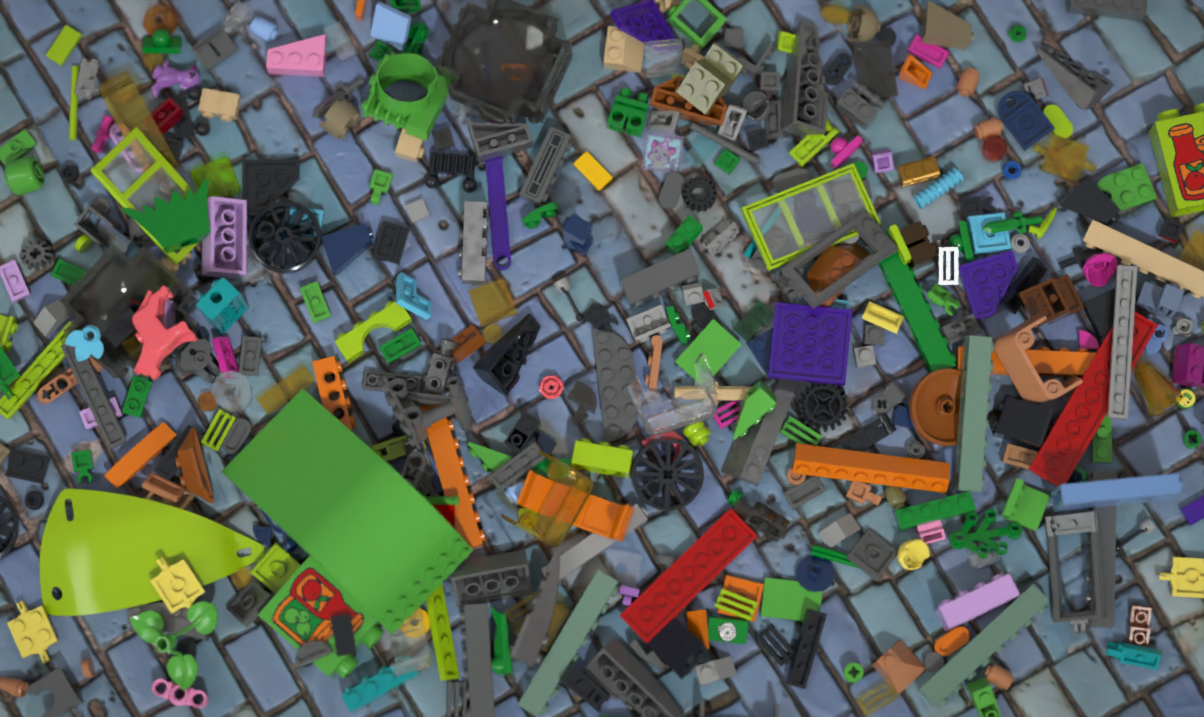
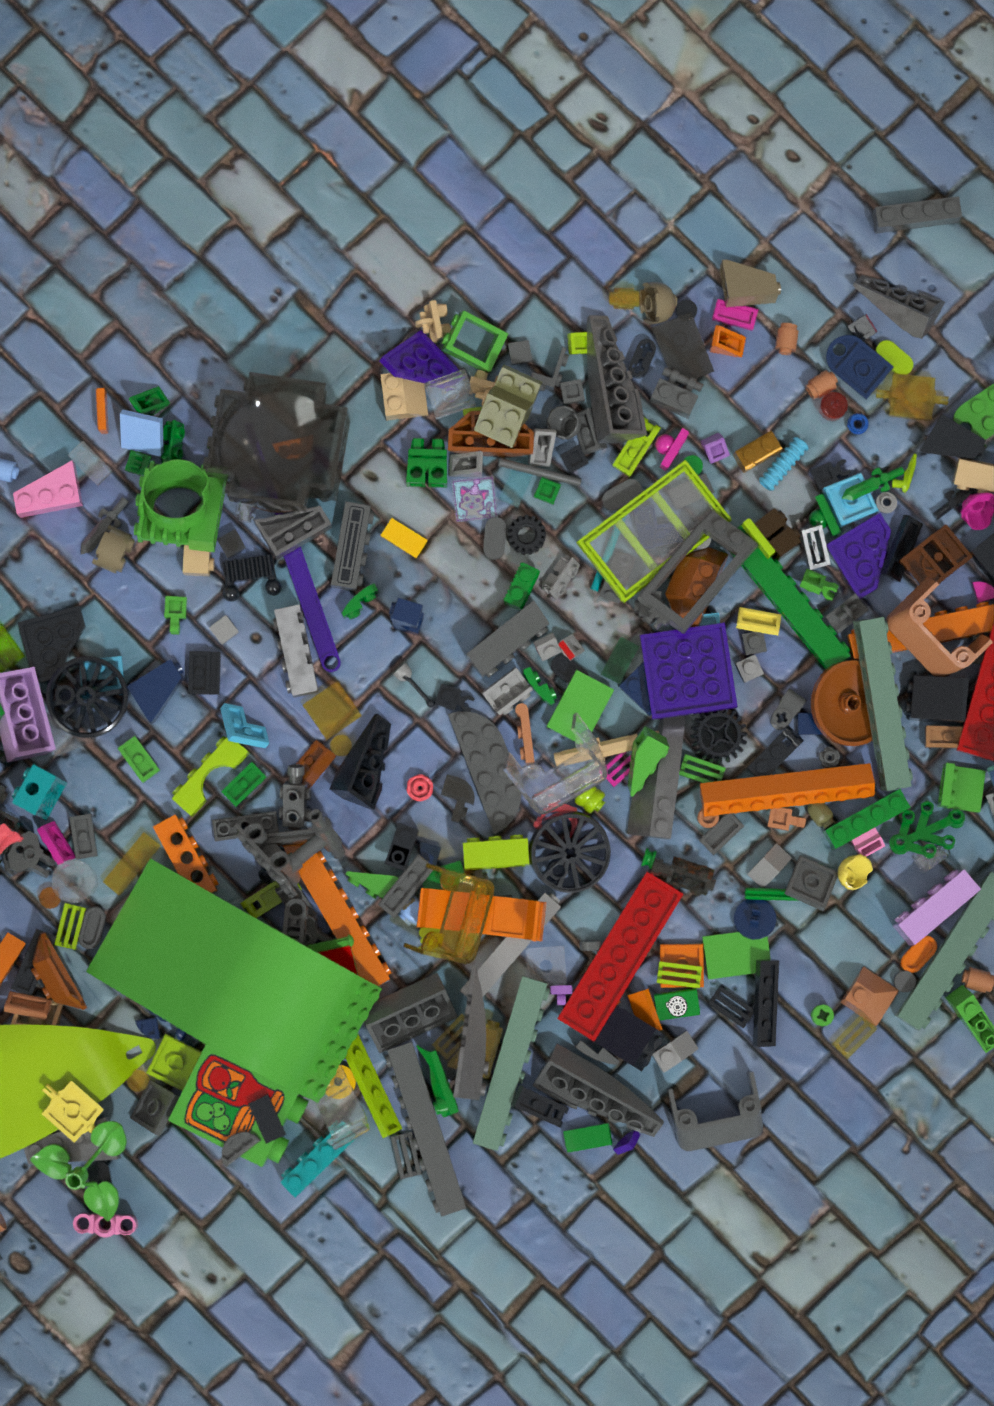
camera: 20 degrees left, 5 degrees up
green plate [1008,25,1027,43] -> none

